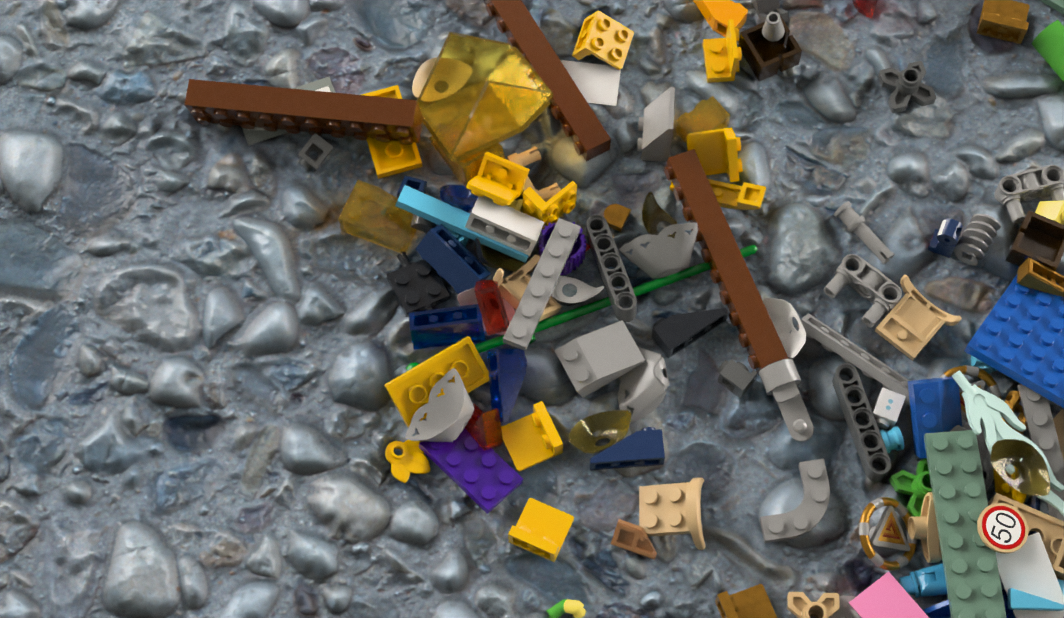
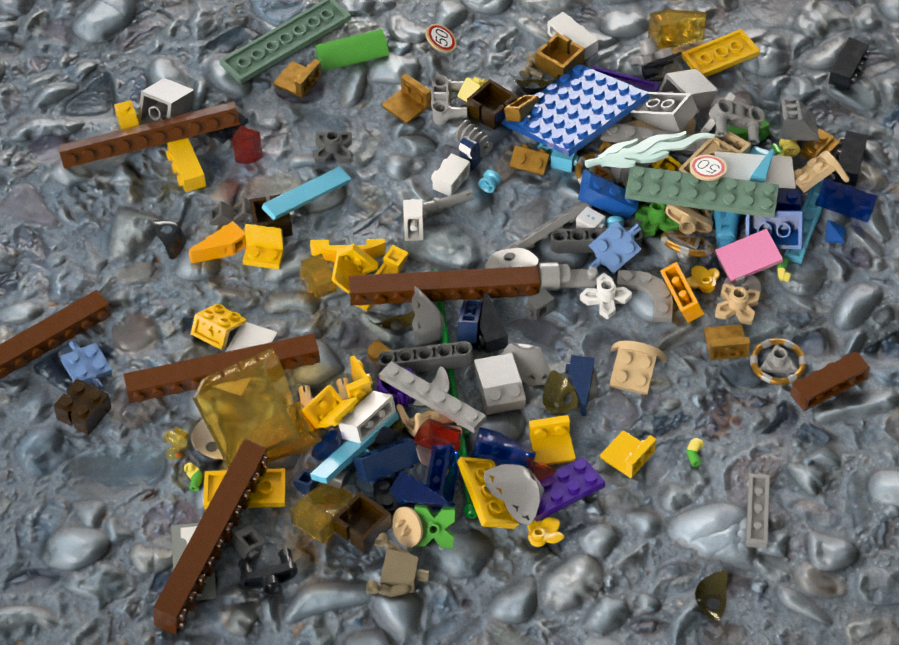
camera: 75 degrees left, 15 degrees down
medium nougat tile [611,519,657,560] -> none
light grey slope [637,87,675,162] -> none
light grey cone [762,12,785,42] -> none
light grey piece [823,254,902,328] -> none
tan piece [875,275,962,361] -> none
clear yellow piece [990,439,1051,496] -> none
none -> clear yellow animal [163,426,189,461]
none -> arm [184,463,203,492]
none -> black connector [238,548,298,595]
none -> medium azure tile [262,166,352,220]
none -> yellow slope [310,239,386,262]
none -> dark brown piece [333,492,391,553]
none -> dark tan torso [366,533,430,597]
none -> pearl gold bracket [382,73,431,124]
none -> clear blue slope [389,471,456,507]
none -> tan piece [392,507,423,547]
none -> white brick [403,199,423,241]
none -> bright green plant [414,505,456,549]
none -> white brick [431,153,470,196]
none -> dark blue slope [457,299,483,345]
none -> medium azure wheel [478,170,501,193]
none -> pearl gold bracket [509,144,551,176]
none -> white plant [580,273,632,319]
none -> medium blue plate [588,221,642,274]
none -> light orange brick [660,262,705,323]
none -> yellow plate [686,266,720,293]

